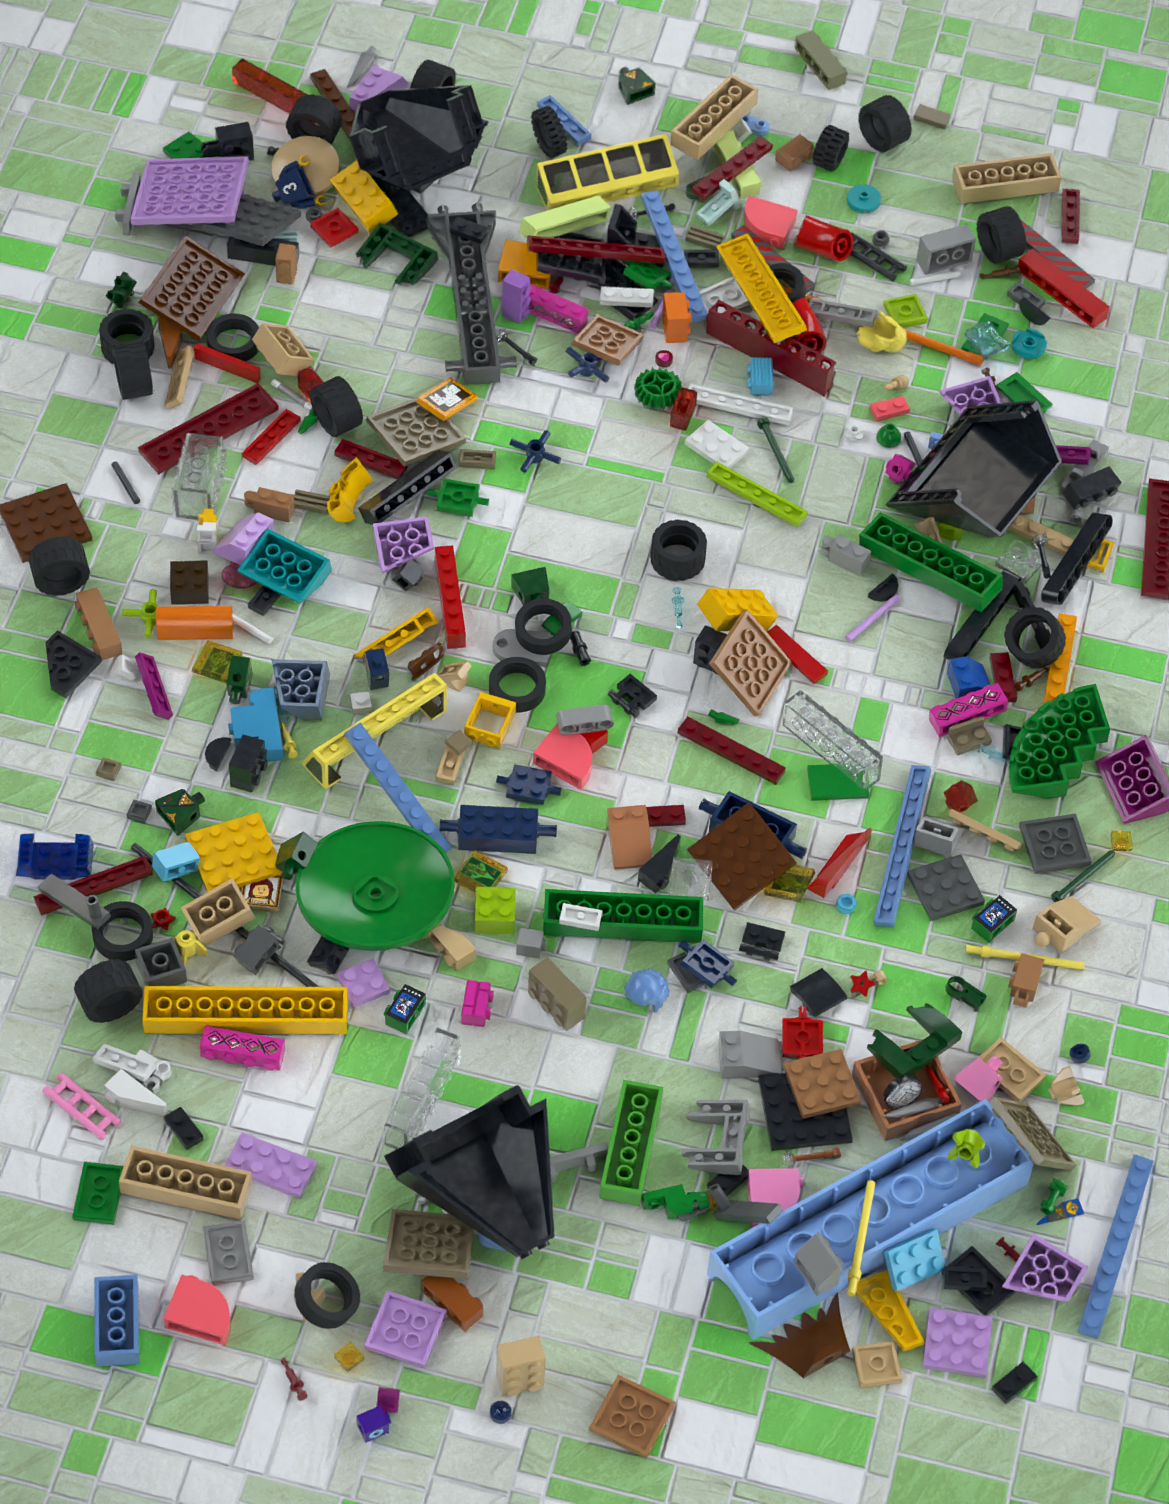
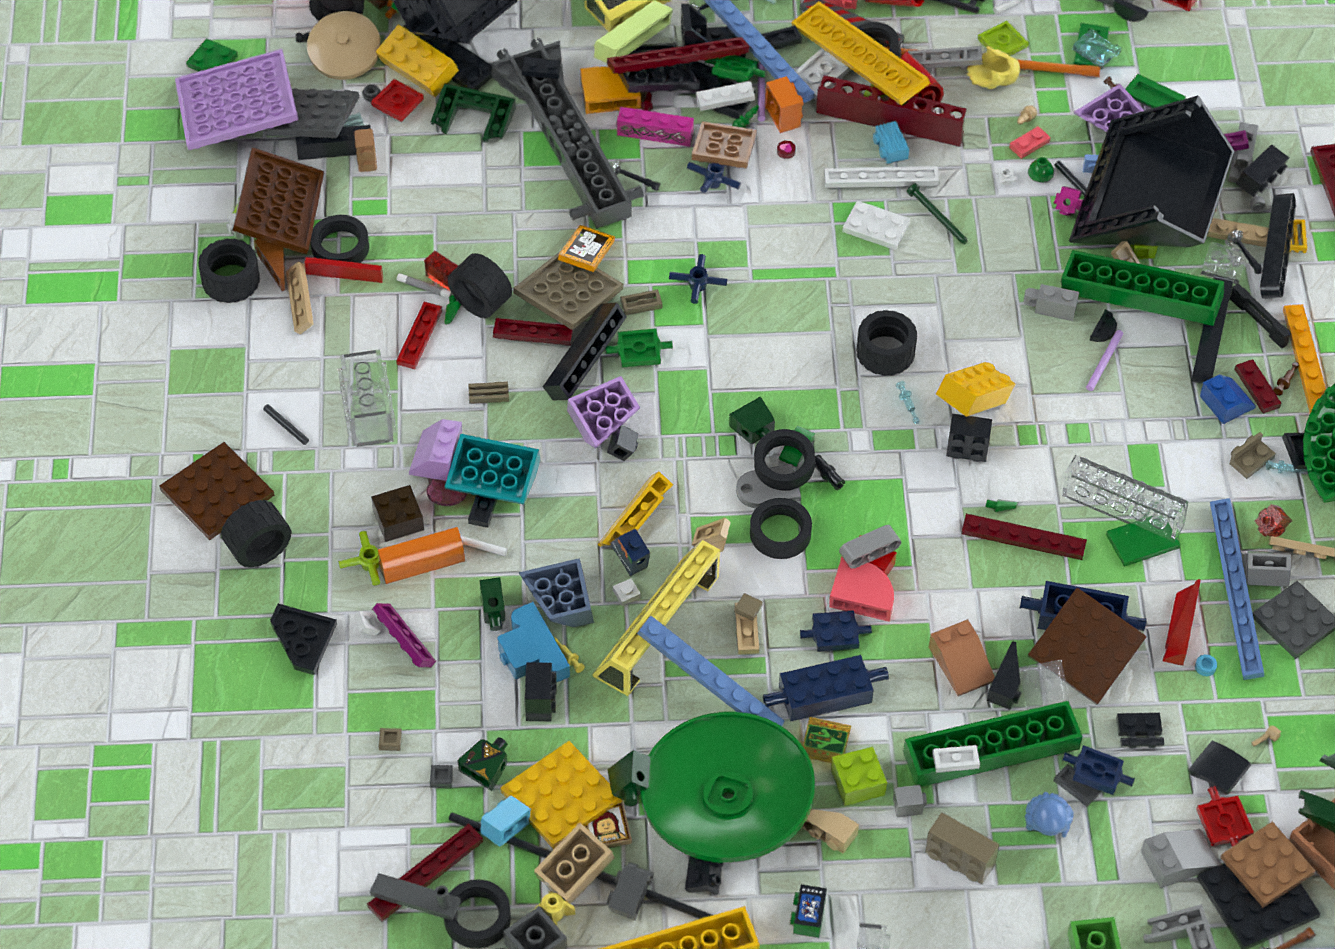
camera: 15 degrees left, 0 degrees up
clear blue plate [16,833,94,880] -> none
medium nougat brick [74,587,122,660] -> none
dark green hips [106,272,137,308] -> none
black tyre [113,342,153,400] -> none
light grey hinge [115,173,141,235] -> none
dark red plate [138,383,279,475] -> none
red plate [150,908,176,931] -> none
clear yellow tile [192,640,242,683] -> none
white hips [197,509,218,554] -> none
black brick [201,122,254,161] -> none
black tile [205,737,232,771] -> none
medium nougat brick [244,487,295,522] -> none
tan brick [252,323,315,377] -> none
dark blue torso [272,155,326,209] -> none
clear light blue piece [274,687,291,724] -> none
yellow brick [327,457,373,523] -> none
lavender plate [337,958,390,1008] -> none
reddish brown piece [407,642,444,681] -> none
red brick [435,545,466,649] -> none
dark pink brick [461,980,494,1027] -> none
yellow window [464,692,516,748] -> none
medium lavender brick [502,269,531,324] -> none
black plate [608,674,657,718] -> none
green gear [634,367,682,411] -> none
dark red plate [646,804,686,827] -> none
clear red brick [669,387,697,431] -> none
dark tan tile [685,225,724,250] -> none
lime plate [706,462,808,528] -> none
medium nougat plate [709,610,792,717] -> none
clear yellow tile [764,865,815,902] -> none
red tile [767,625,828,684] -> none
red plate [850,971,875,997] -> none
dark pink brick [929,683,1008,737] -> none
black tyre [1004,606,1066,668] -> none
teal plate [1011,329,1047,359] -> none

